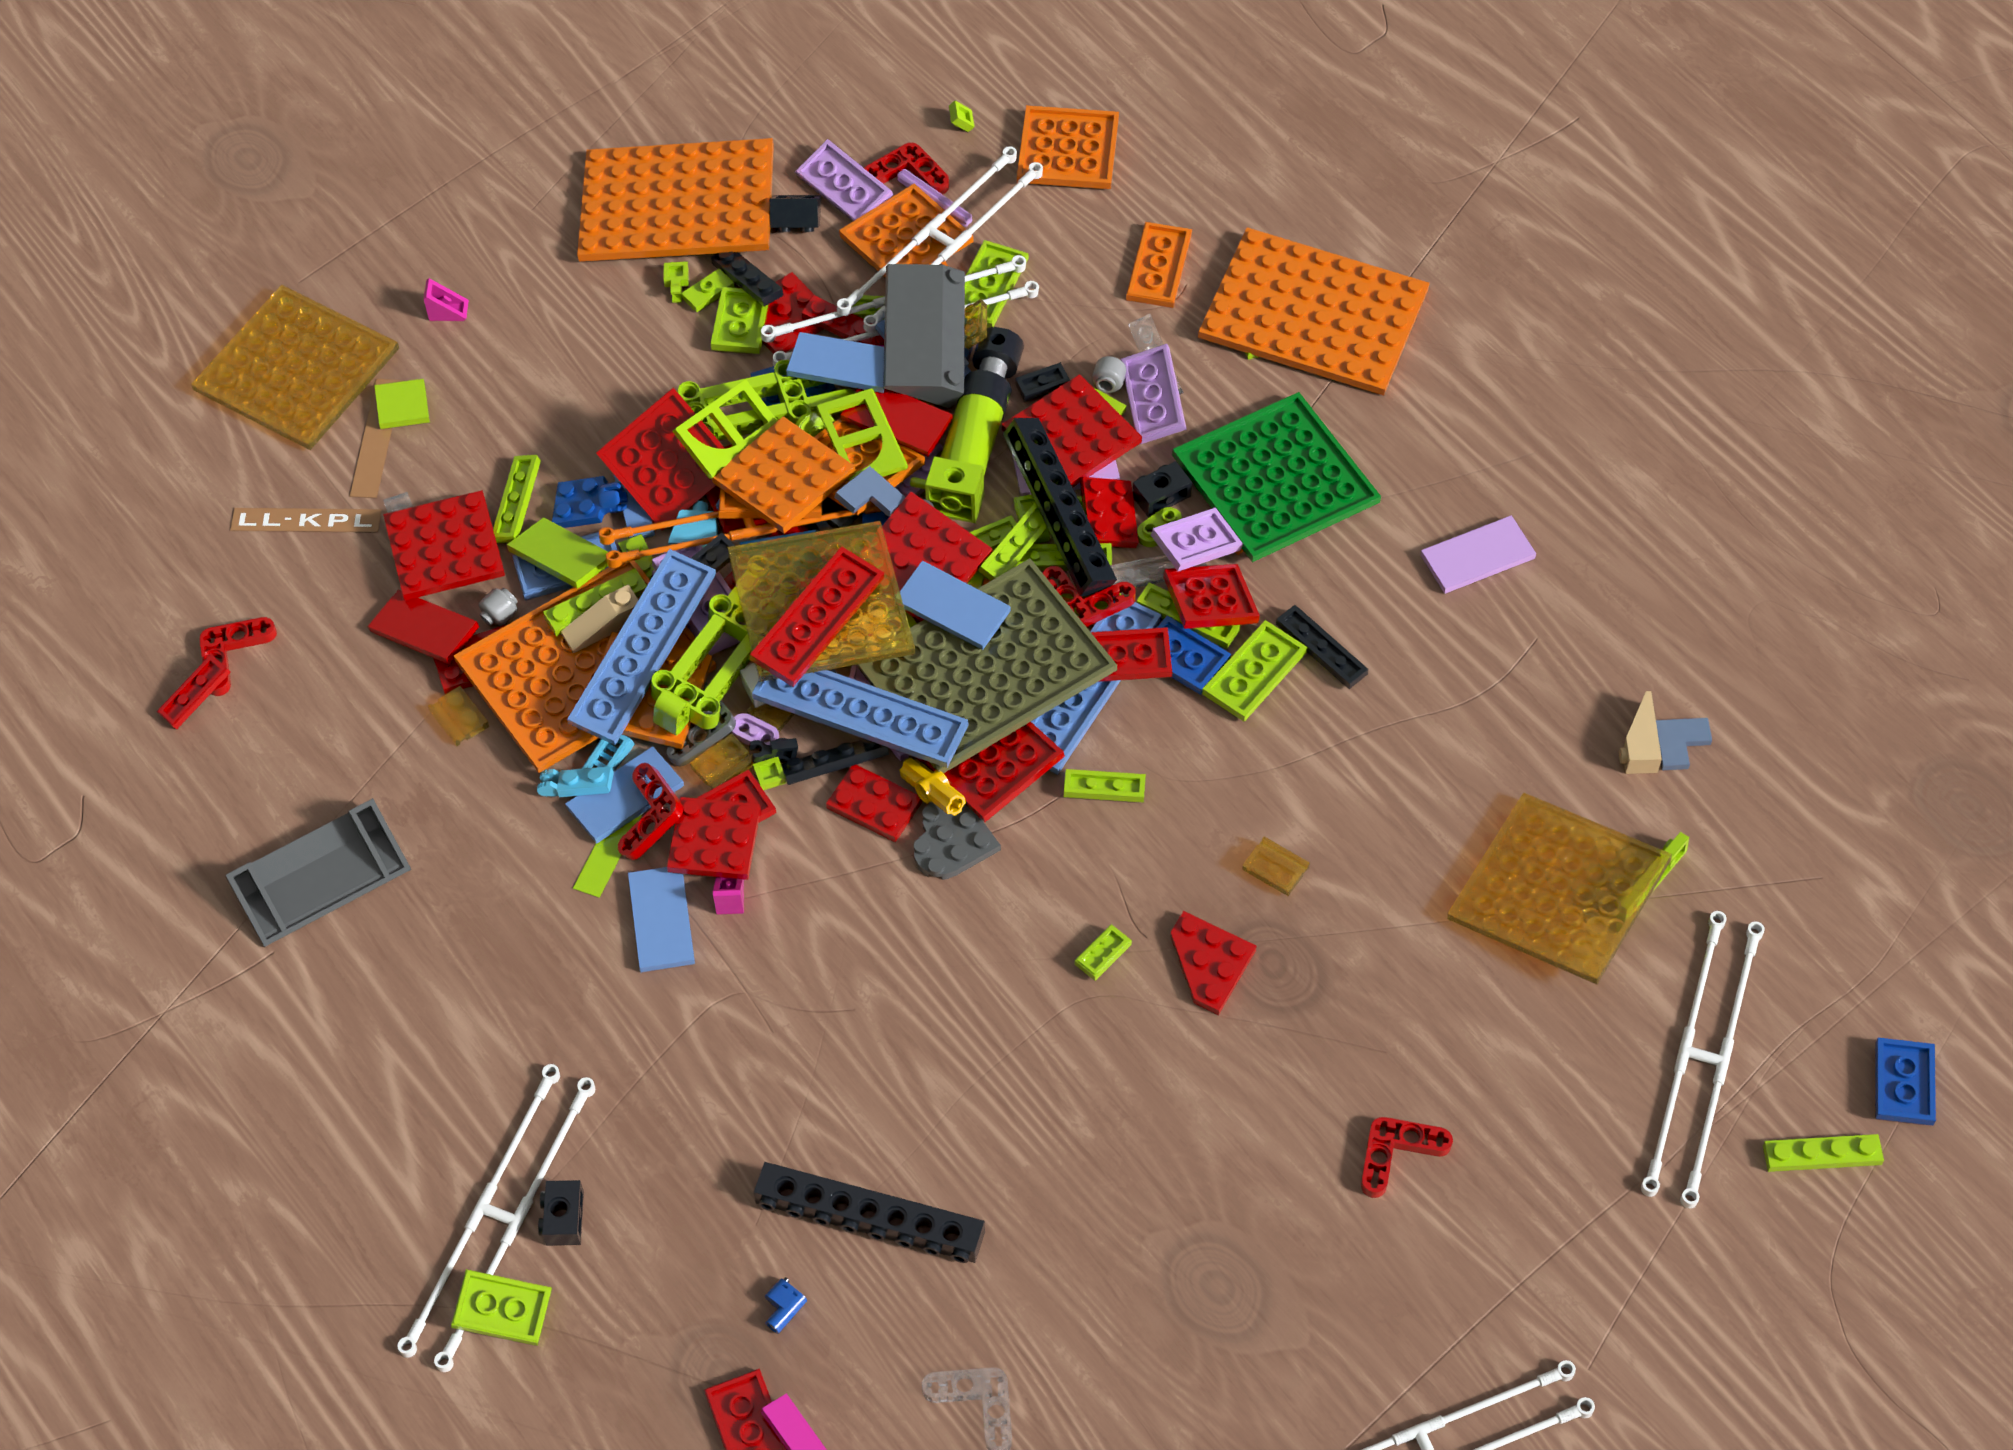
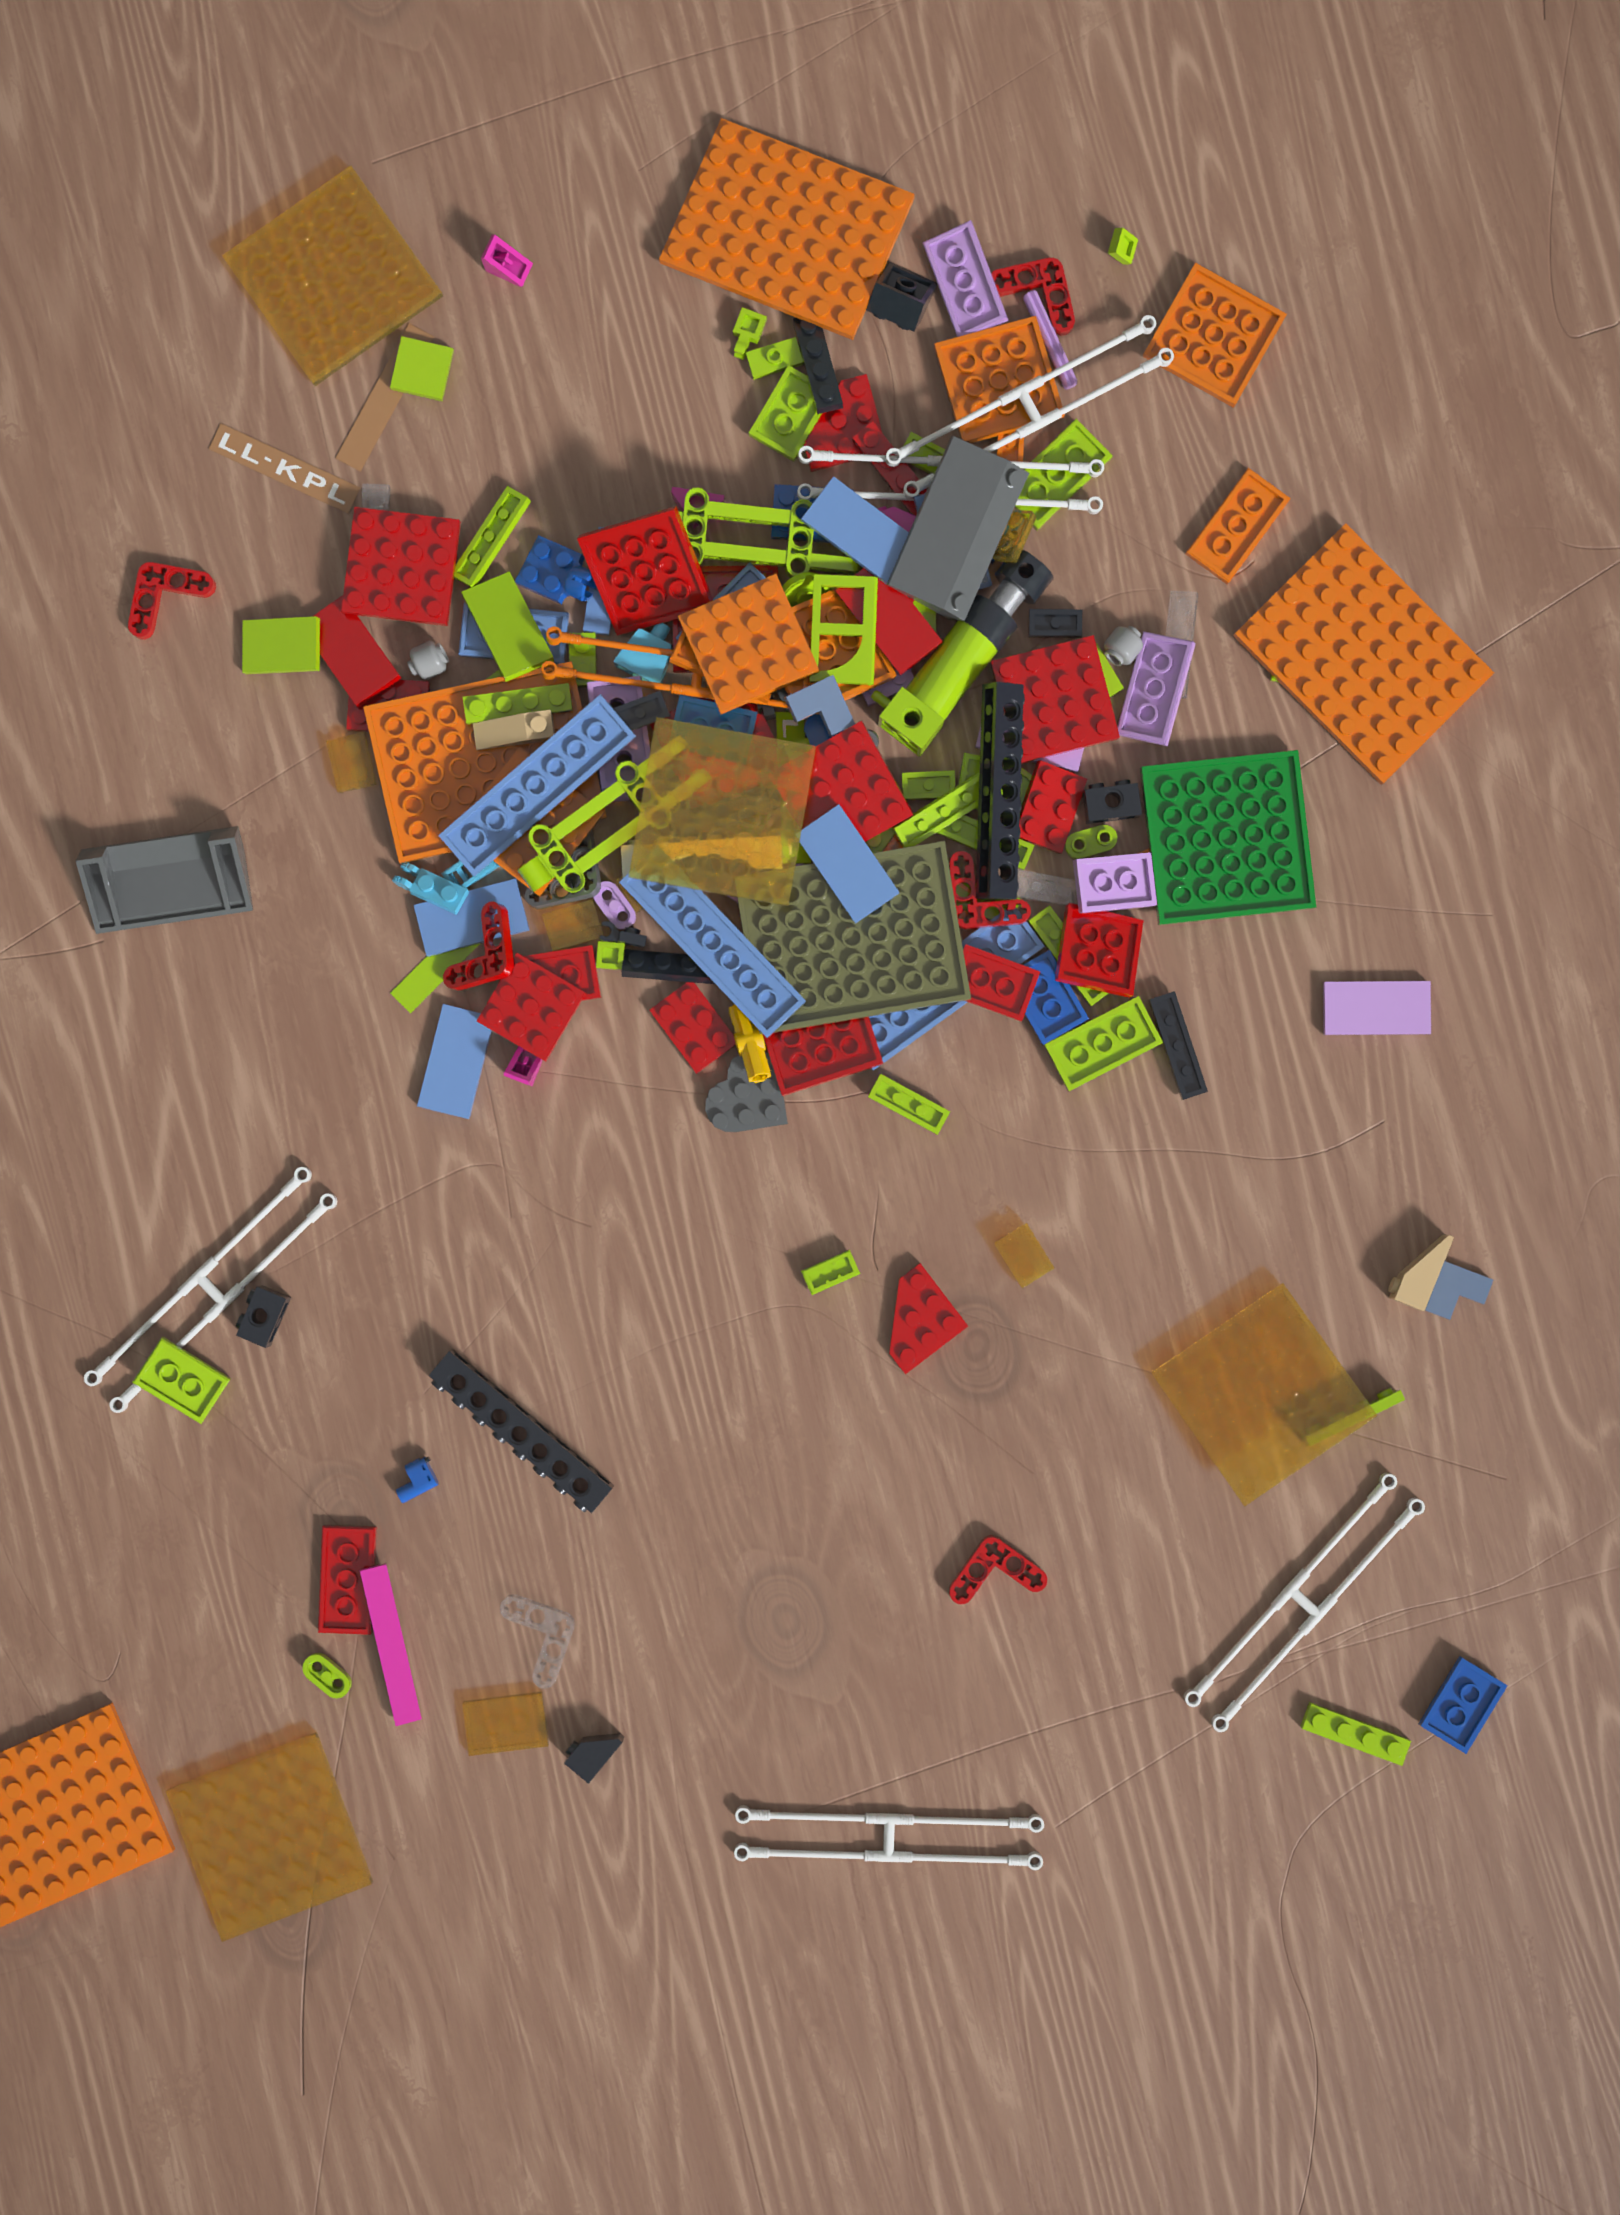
camera: 25 degrees right, 30 degrees up
red tile [156,654,231,730] -> none
window [672,379,778,479] -> none
red plate [750,546,884,687] -> none
none -> lime tile [242,616,320,674]

